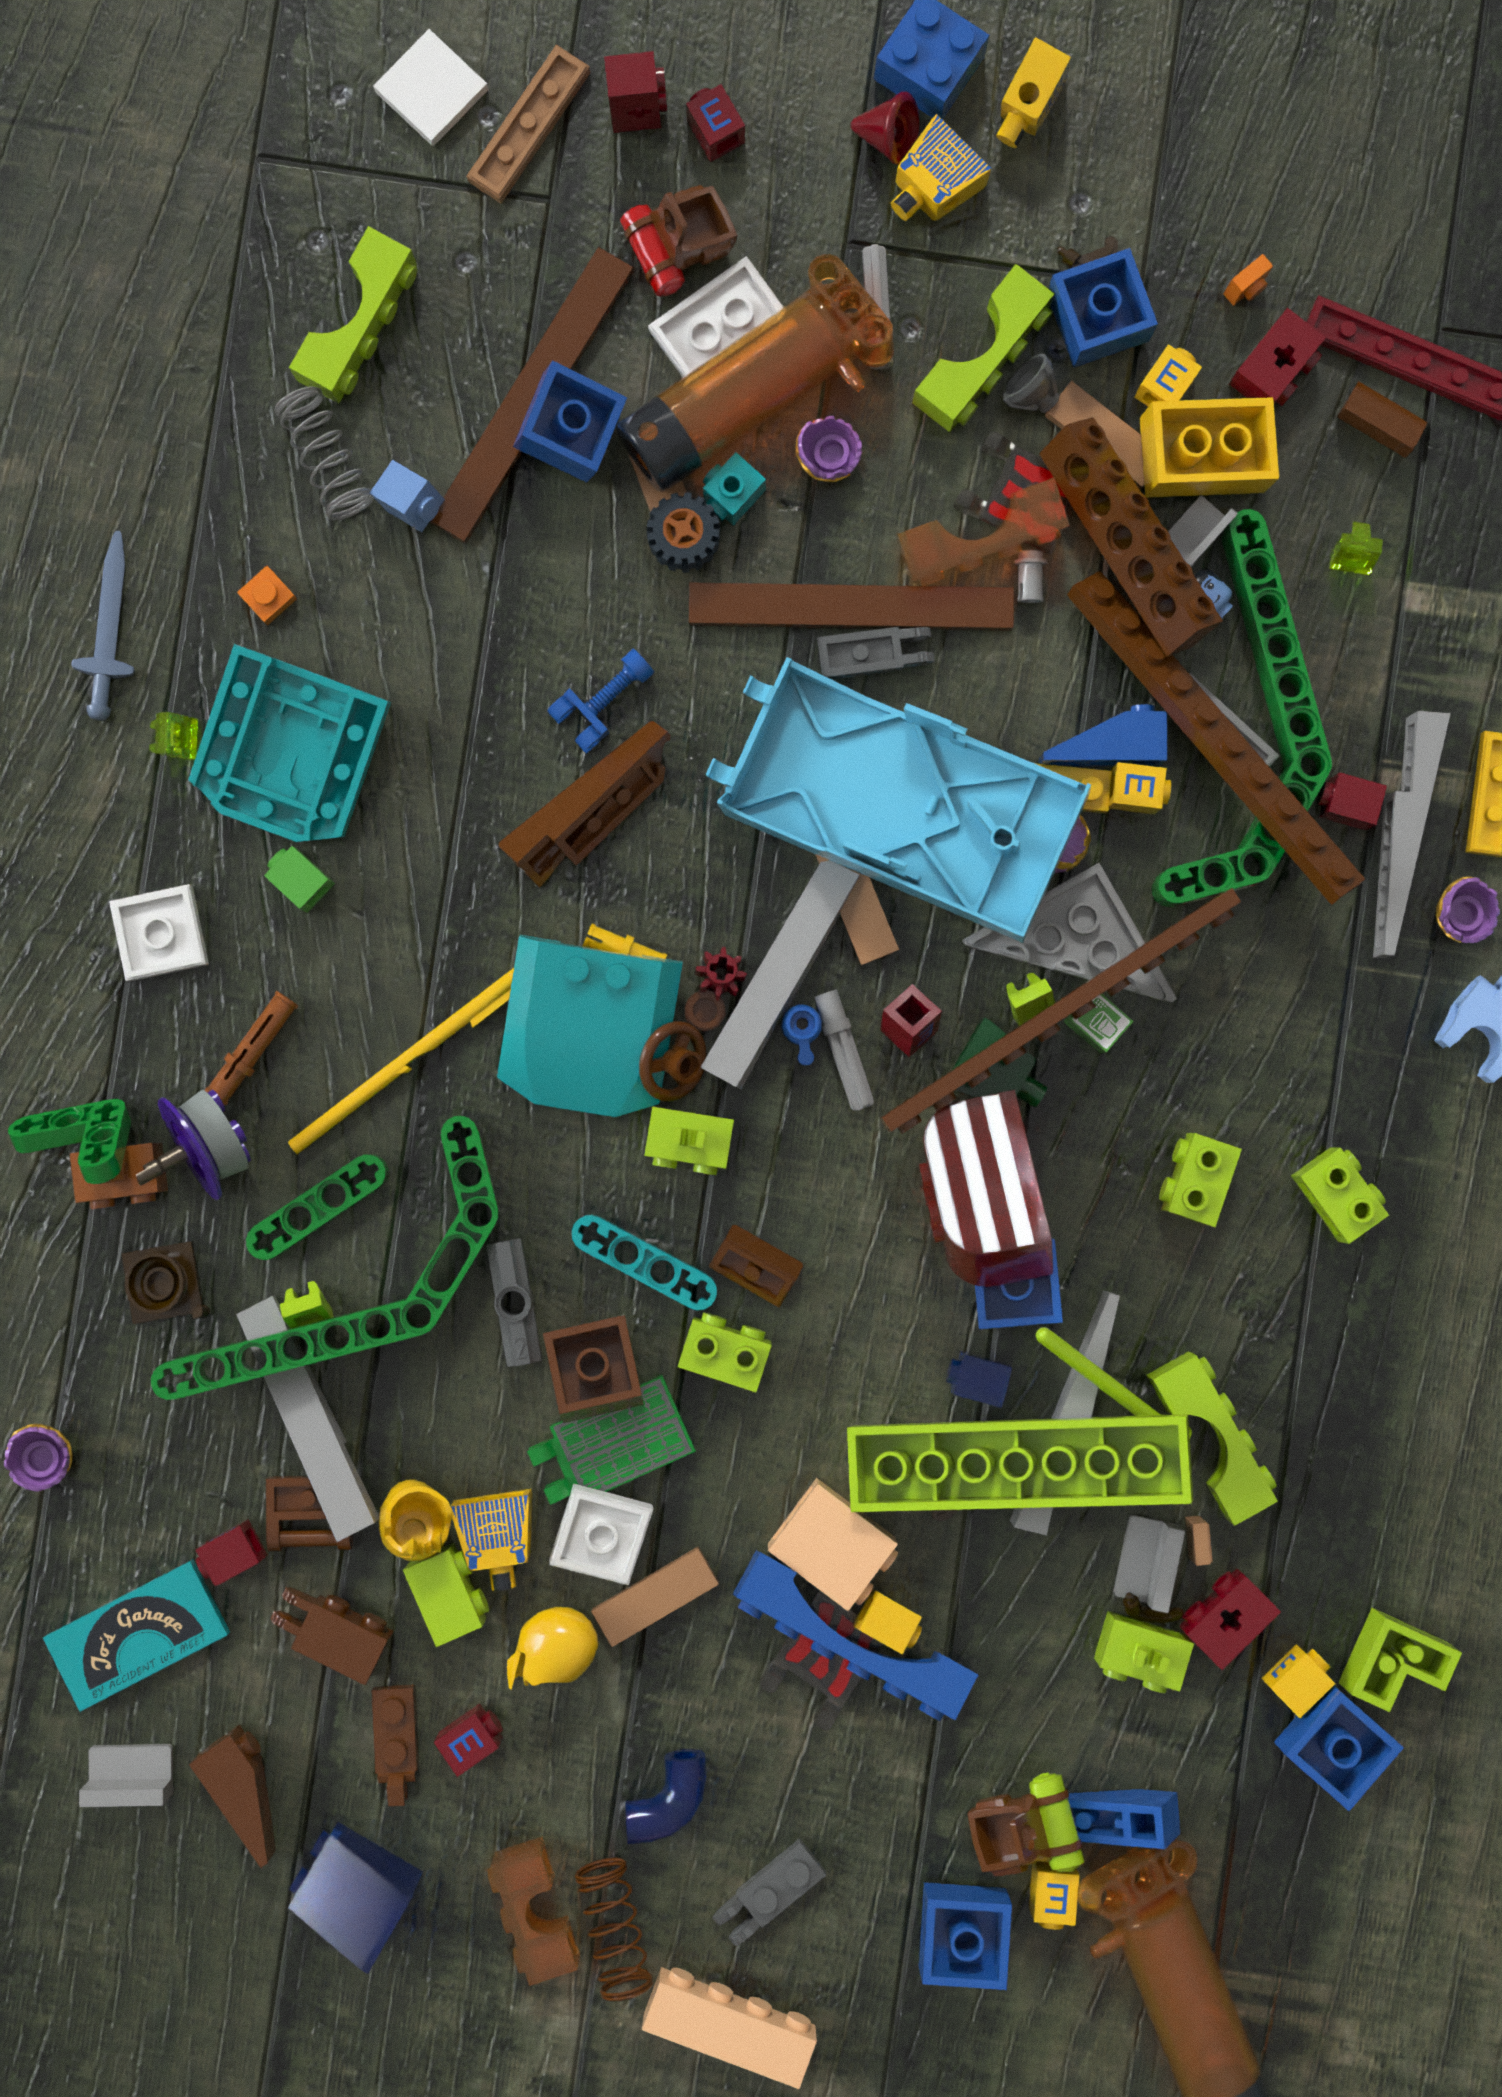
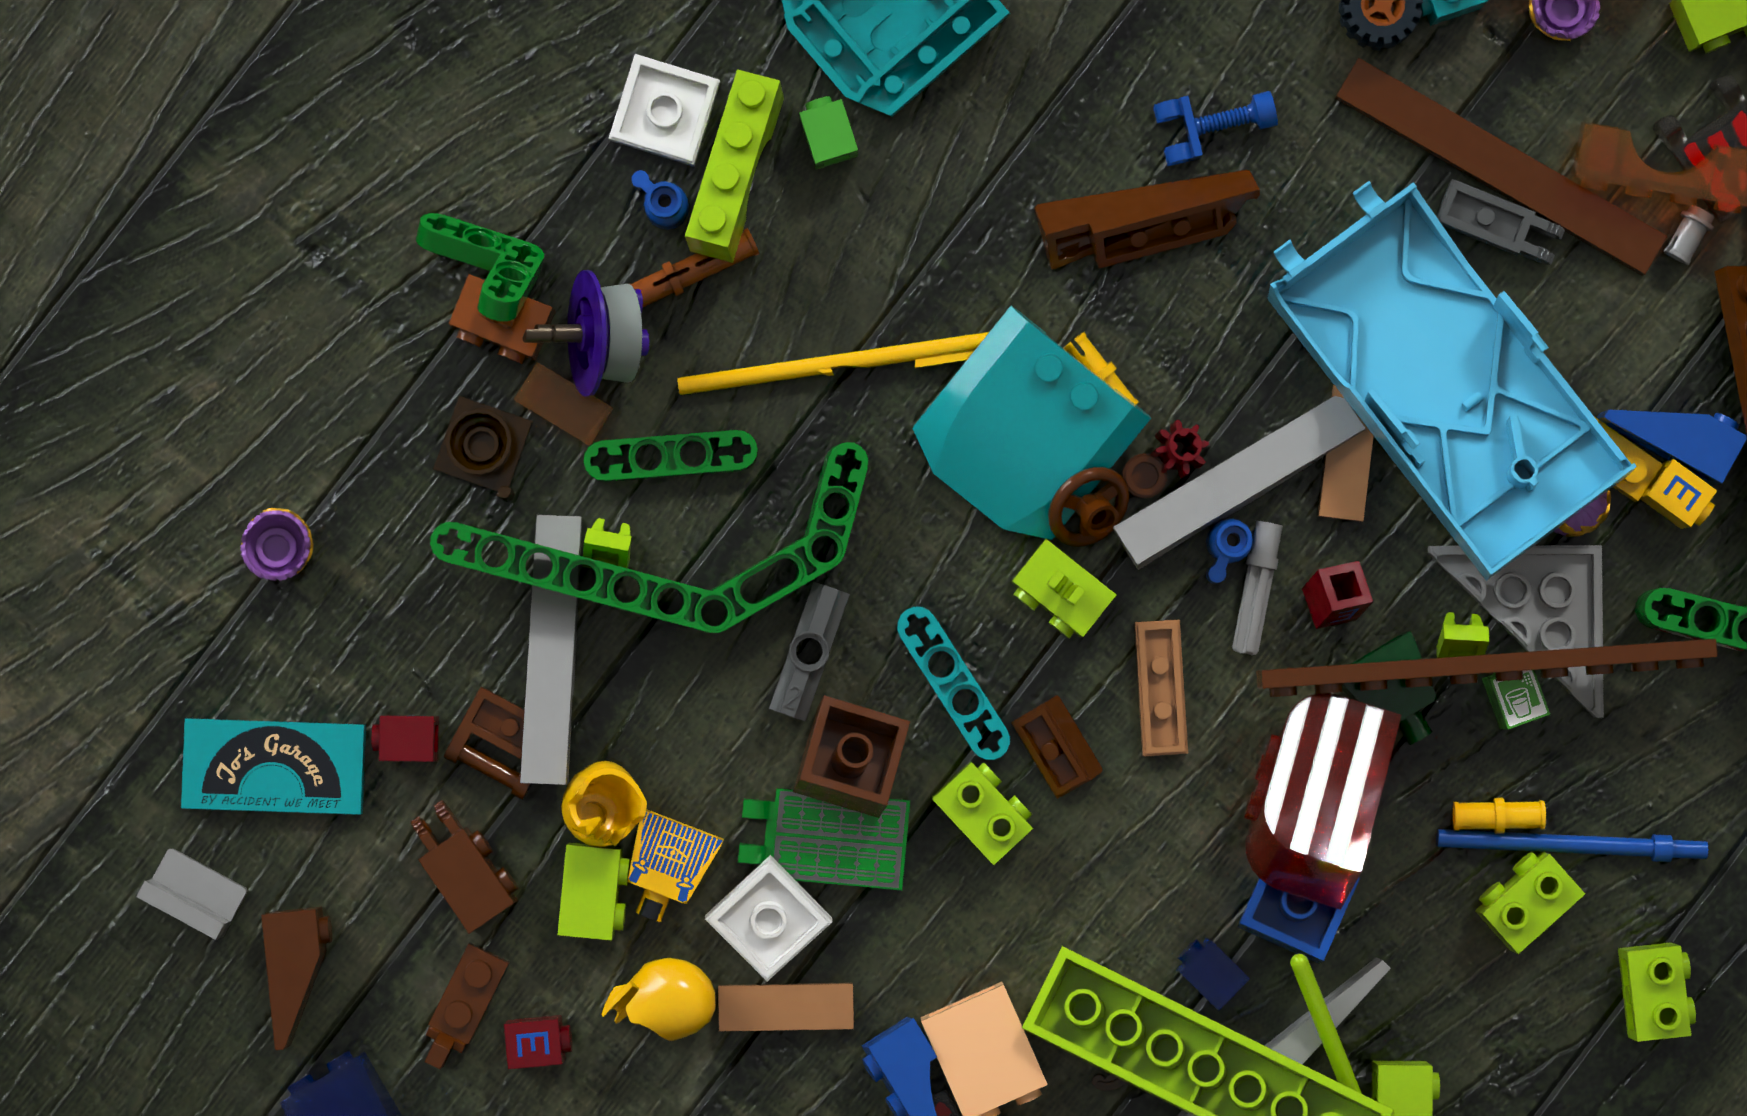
camera: 25 degrees right, 0 degrees up
none -> clear orange tile [514,362,614,446]
none -> blue piece [631,170,690,230]
none -> lime arch [685,69,784,263]
none -> medium nougat tile [1134,620,1188,756]
none -> blue bar [1436,829,1708,862]
none -> yellow pin [1452,798,1546,834]

